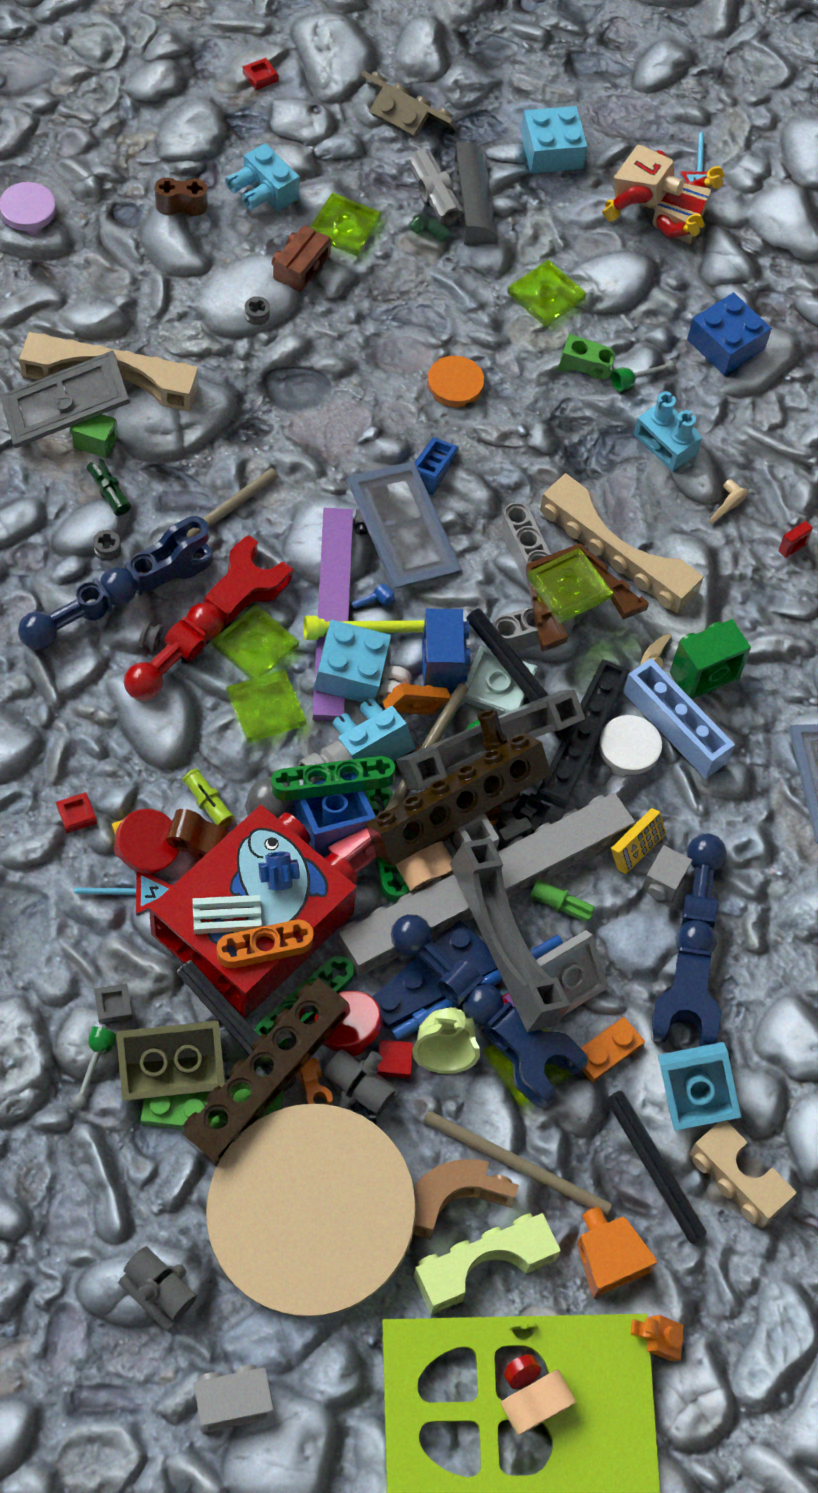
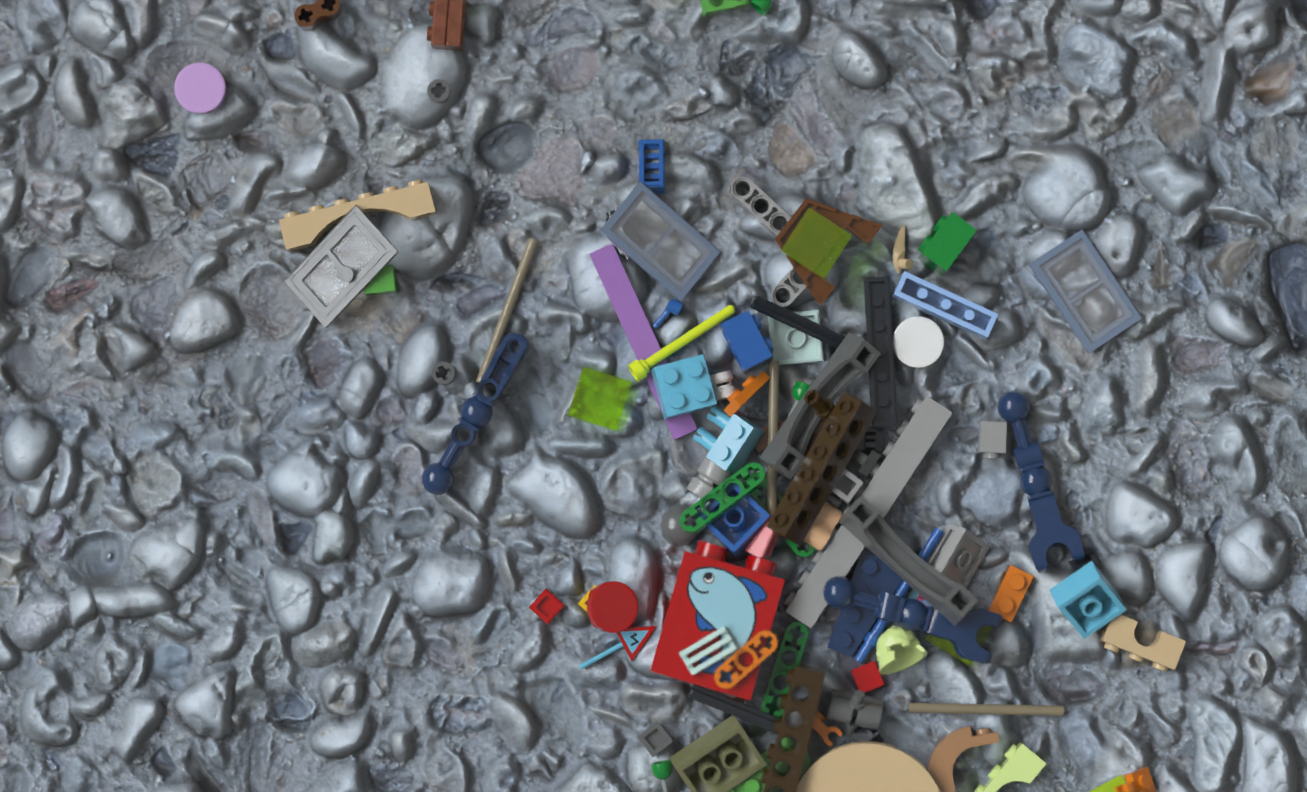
camera: 15 degrees left, 25 degrees up
dark green pin [87,458,131,516] -> none
red piece [123,535,294,701] -> none
dark grey bush [139,621,163,652] -> none
reddish brown axle [166,809,229,861] -> none
lime pin [182,768,235,828] -> none
clear neon green tile [226,669,306,743] -> none
blue gear [258,851,300,890] -> none
tile [315,991,383,1056] -> none
orange tile [427,355,484,407] -> none
bright green axle [530,879,595,922] -> none
tan arch [540,473,704,614] -> none
orange torso [577,1207,658,1298] -> none
black axle [607,1091,707,1244] -> none
yellow tile [611,808,667,874] -> none
medium azure brick [633,391,702,472] -> none
tan bar [709,479,749,524] -> none
red tile [778,521,813,558] -> none

